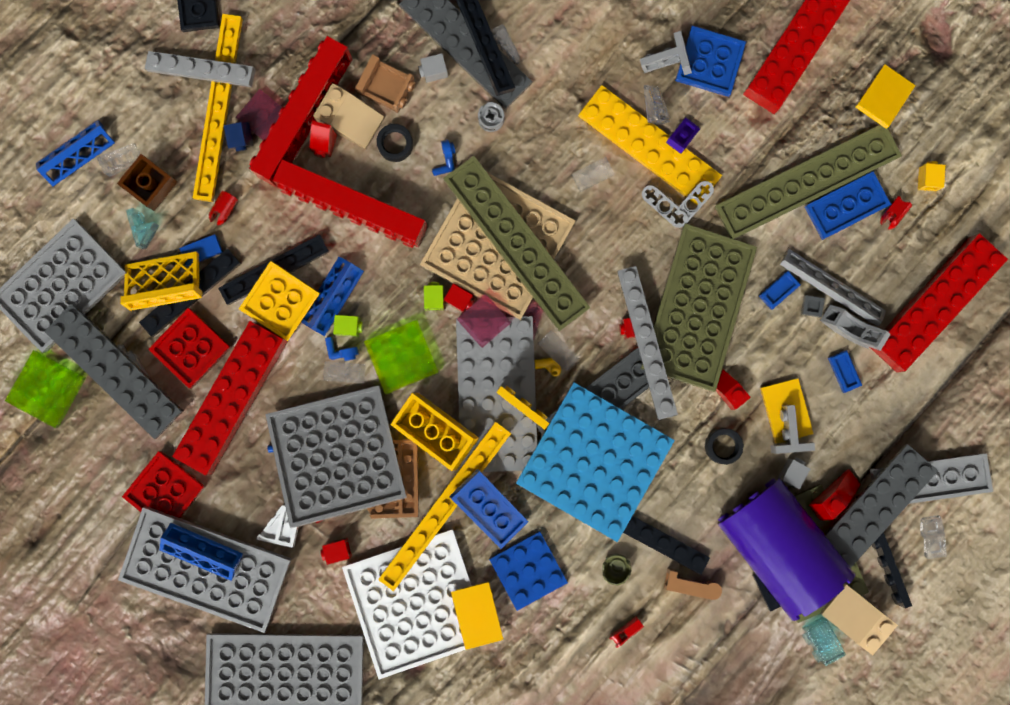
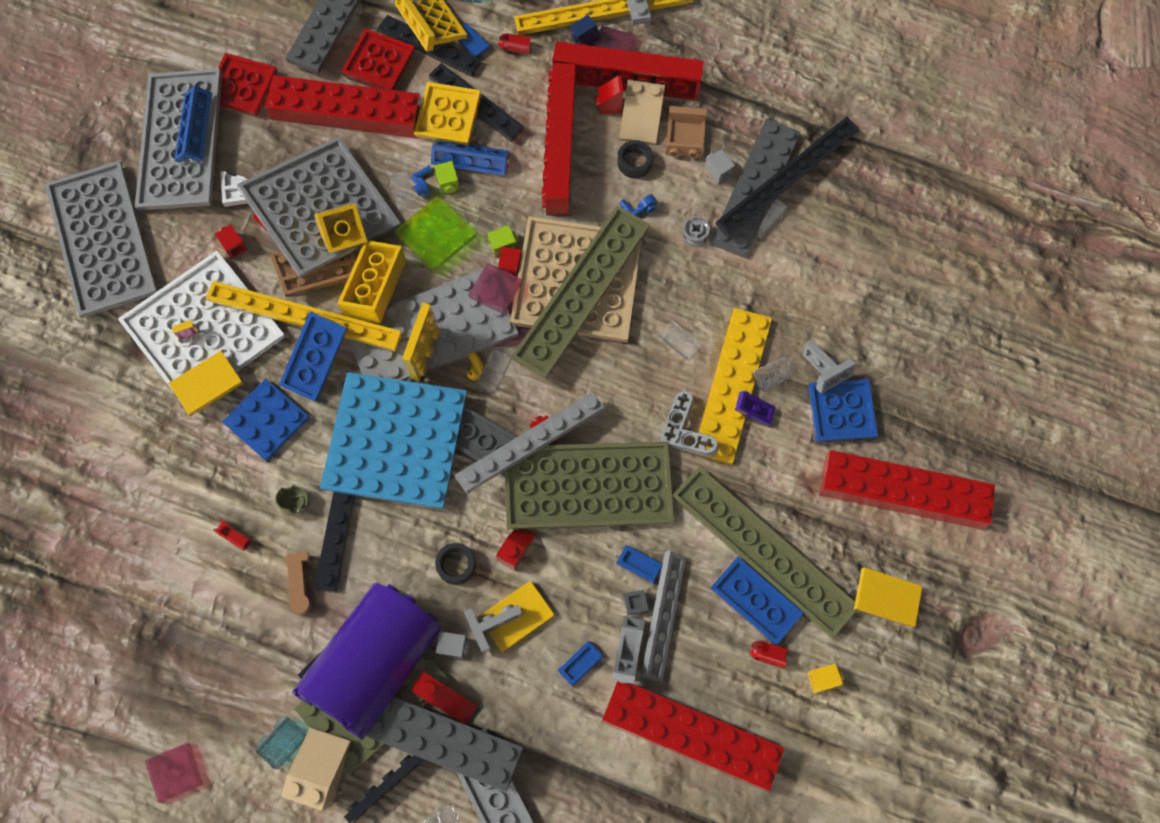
camera: 70 degrees right, 15 degrees down
none -> tile [172,320,199,341]
none -> yellow slope [314,203,367,253]

